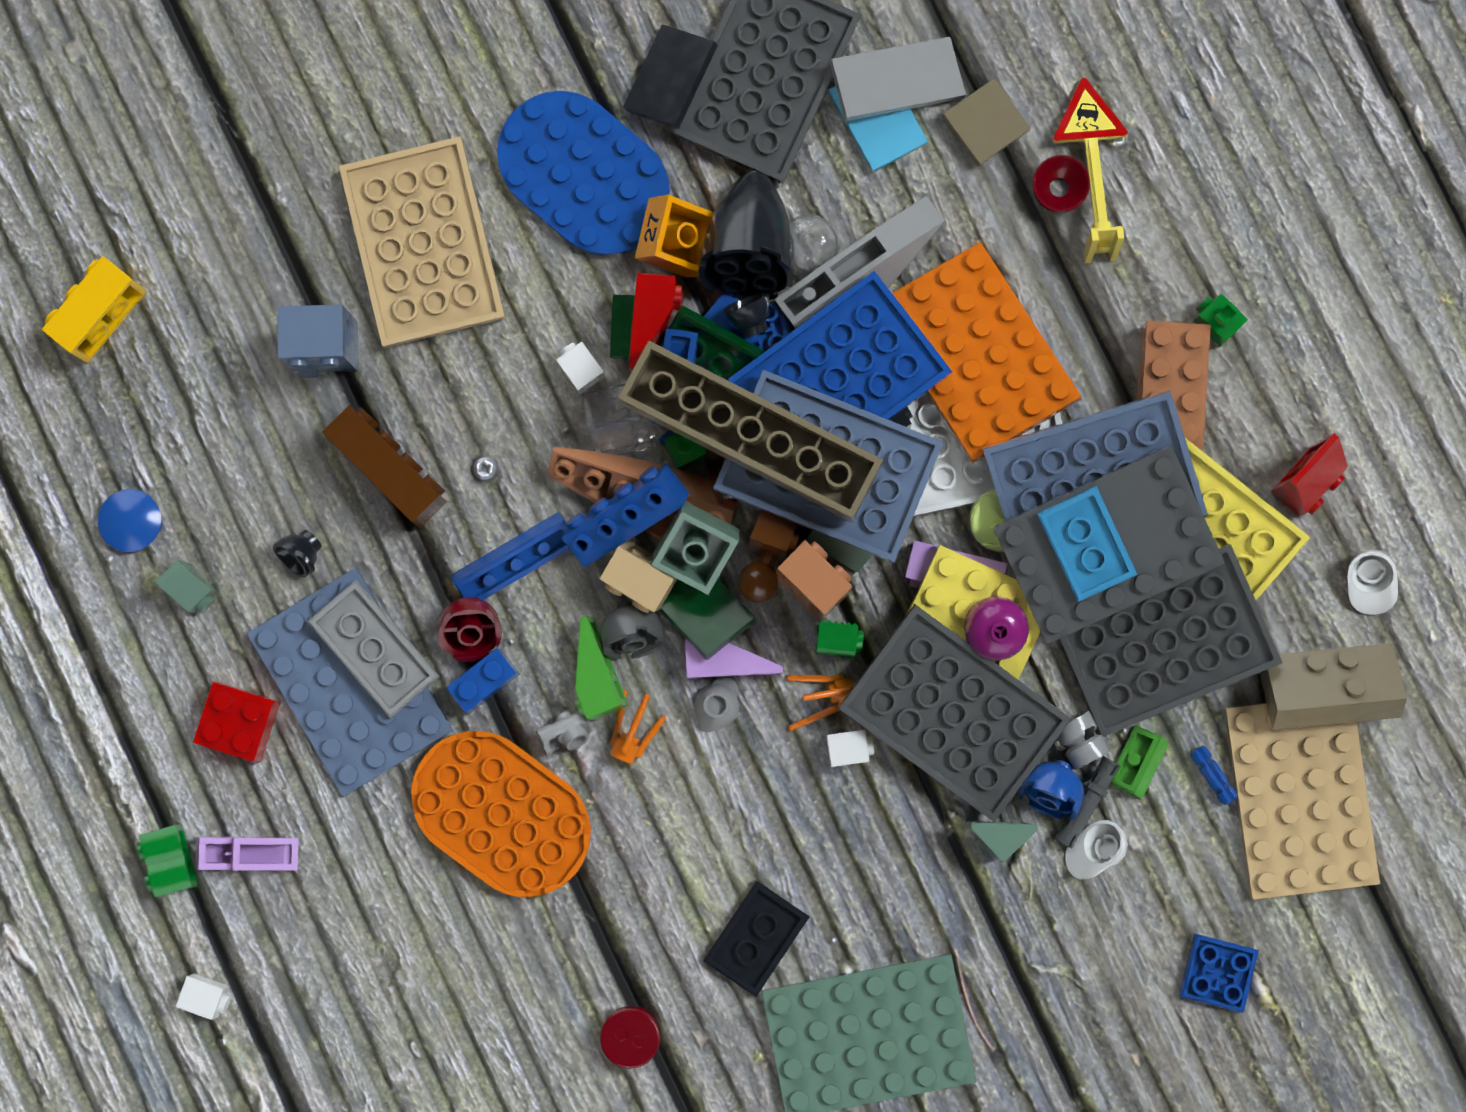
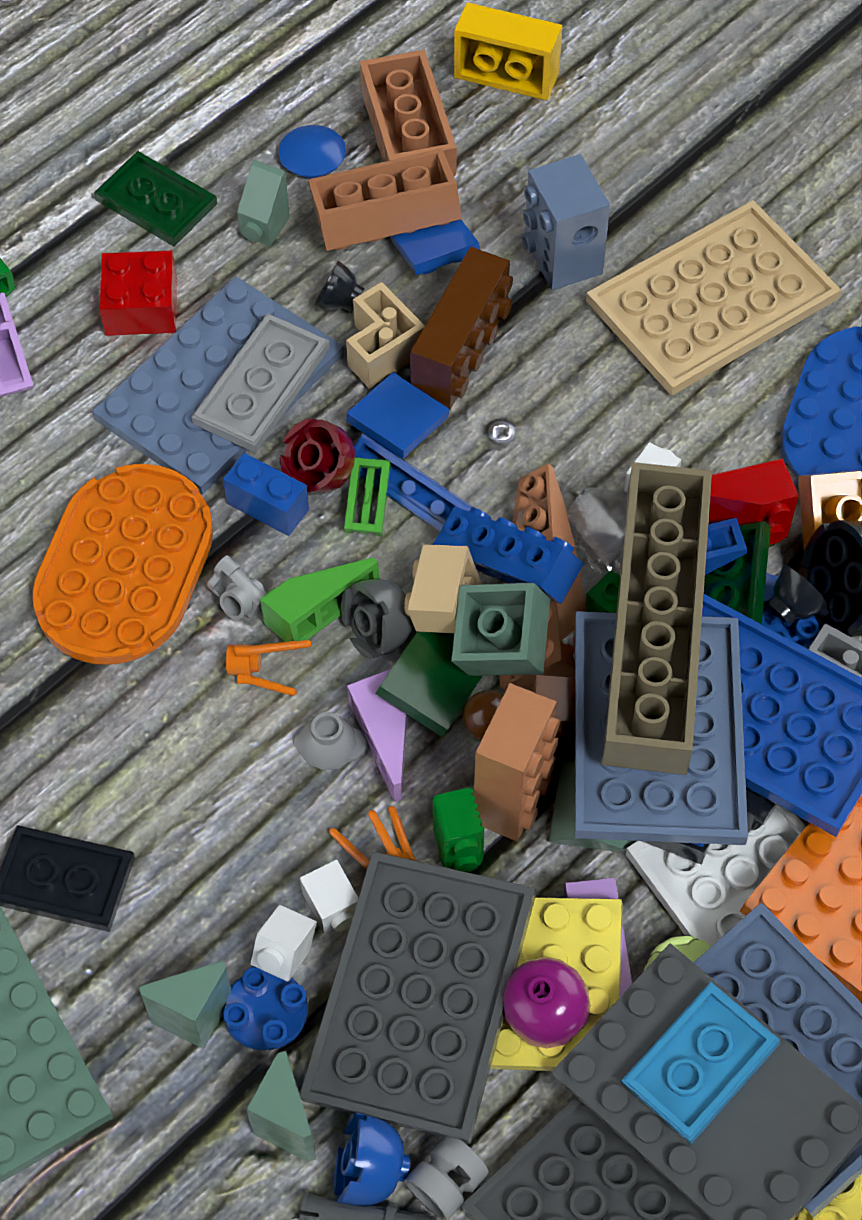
camera: 65 degrees right, 25 degrees down
none -> dark green tile [94,151,217,247]
none -> sand green slope [139,960,232,1049]
none -> blue dish [222,967,308,1051]
none -> white brick [250,905,317,982]
none -> nougat brick [308,149,462,251]
none -> bright green tile [344,458,391,536]
none -> tan brick [346,282,425,389]
none -> blue tile [346,372,449,459]
none -> nougat brick [360,49,457,176]
none -> blue tile [390,220,480,275]

